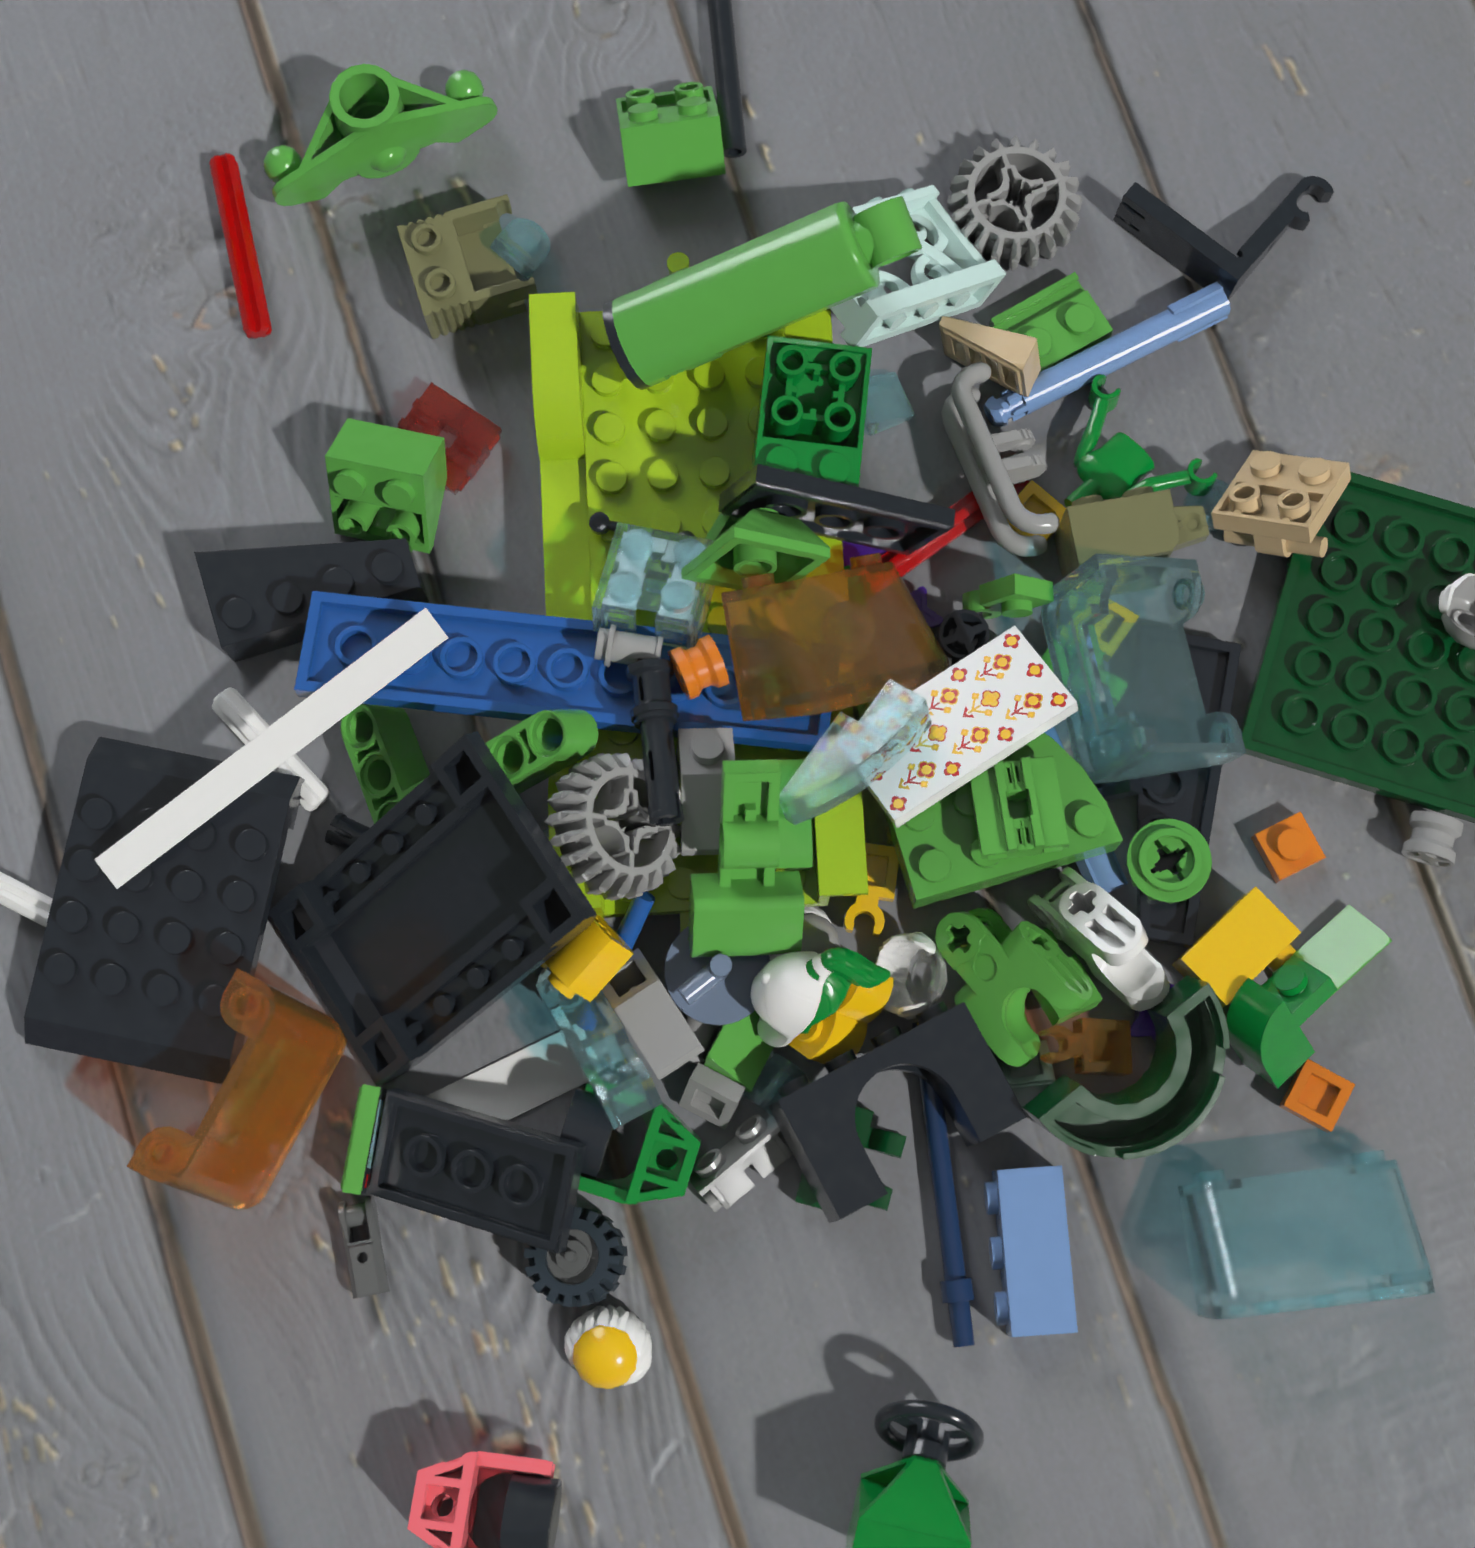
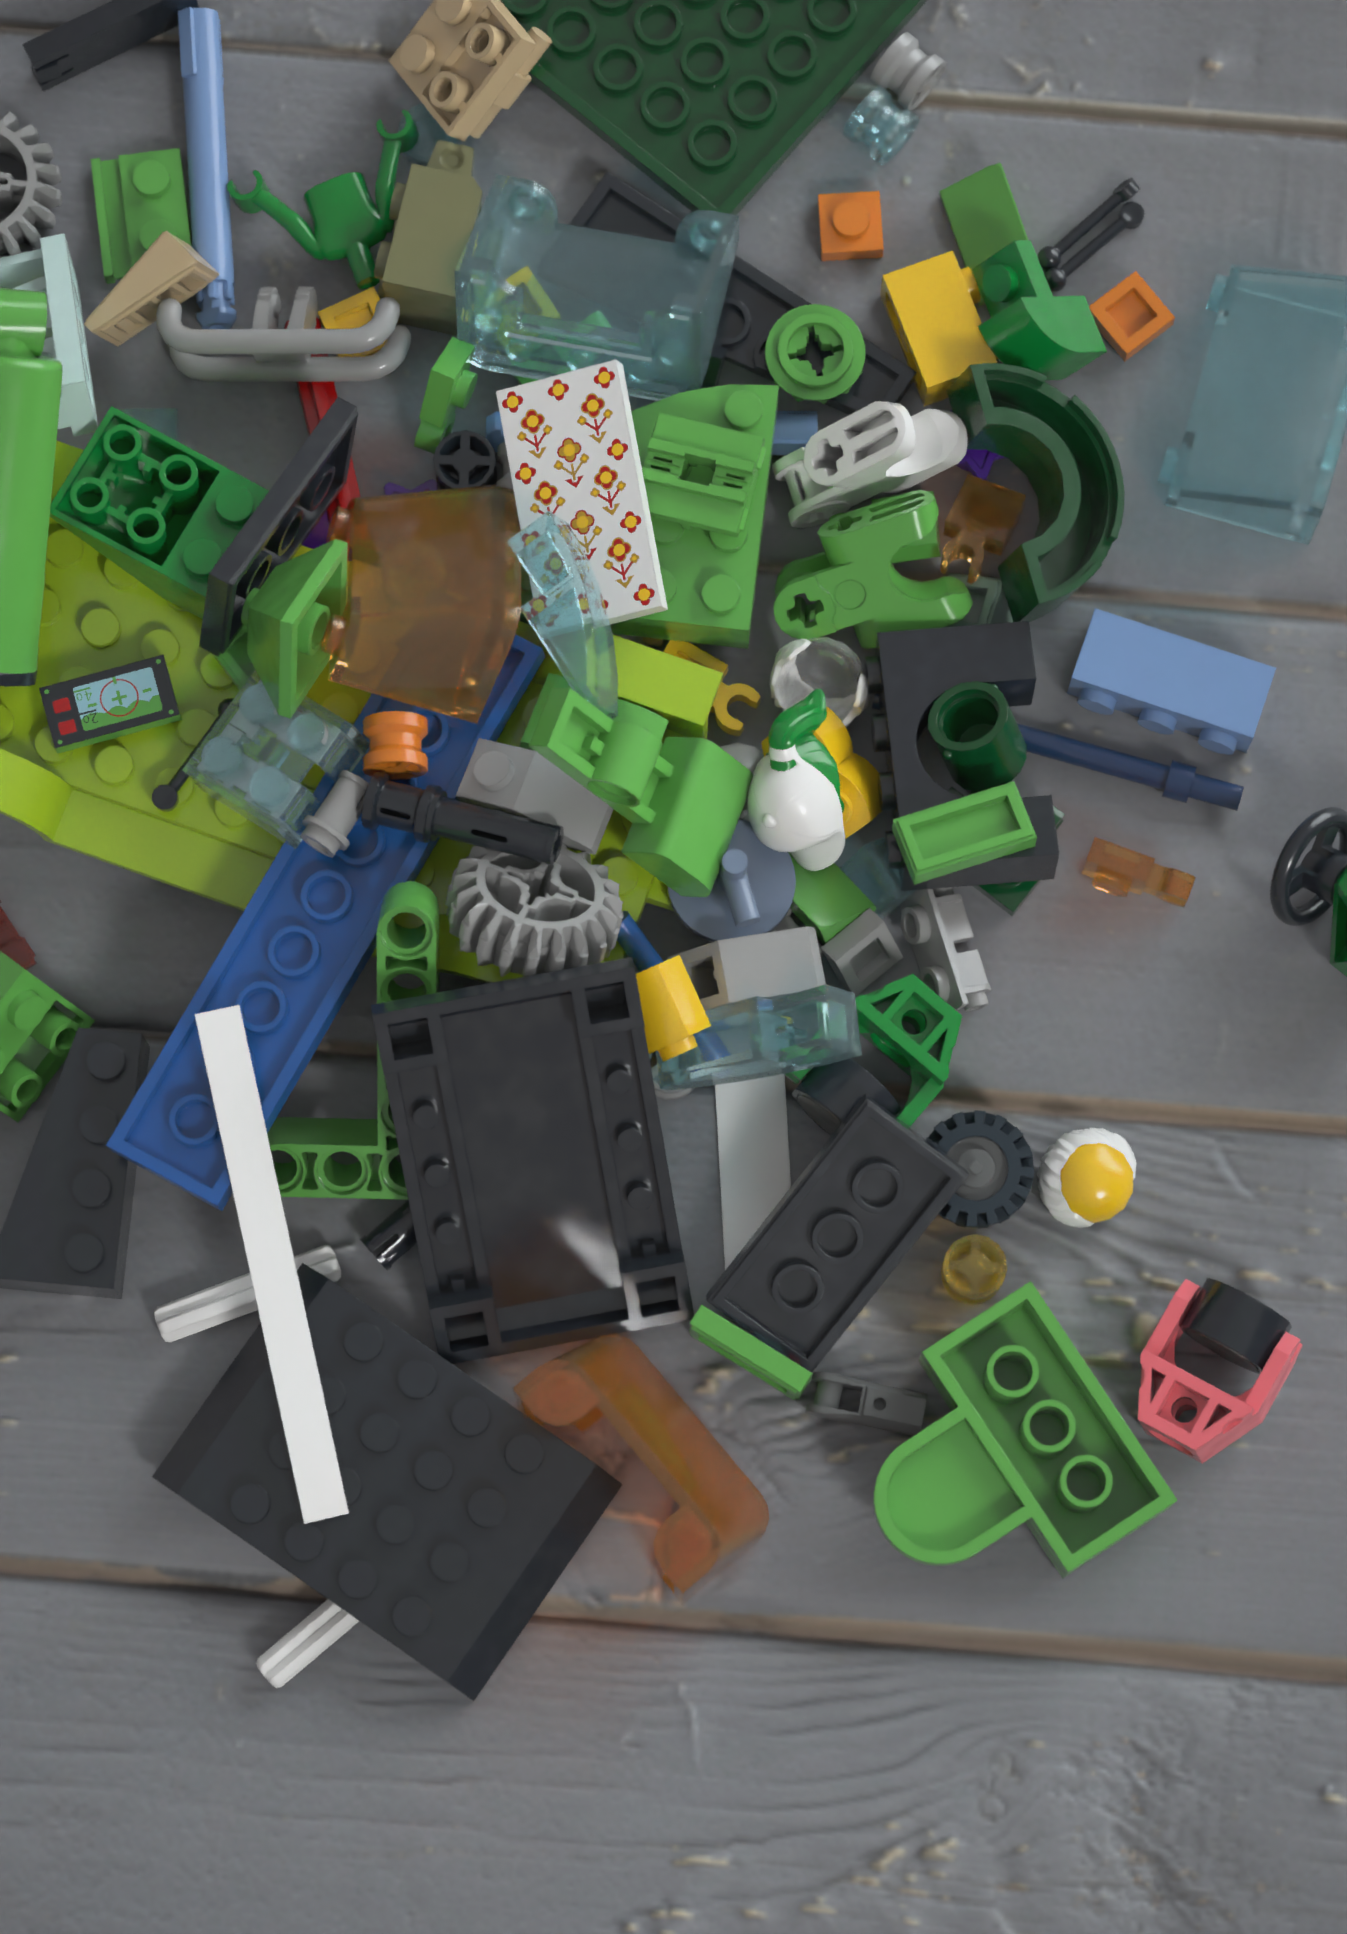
camera: 70 degrees left, 0 degrees up
none -> tile [39,654,182,754]
none -> clear light blue wheel [843,86,920,166]
none -> bright green brick [873,1281,1178,1579]
none -> bright green tile [892,781,1037,885]
none -> dark green piece [928,681,1027,792]
none -> clear yellow wheel [940,1234,1008,1305]
none -> black hinge [1037,178,1140,270]
none -> black hinge [1044,201,1144,292]
none -> clear orange plate [1081,837,1196,908]

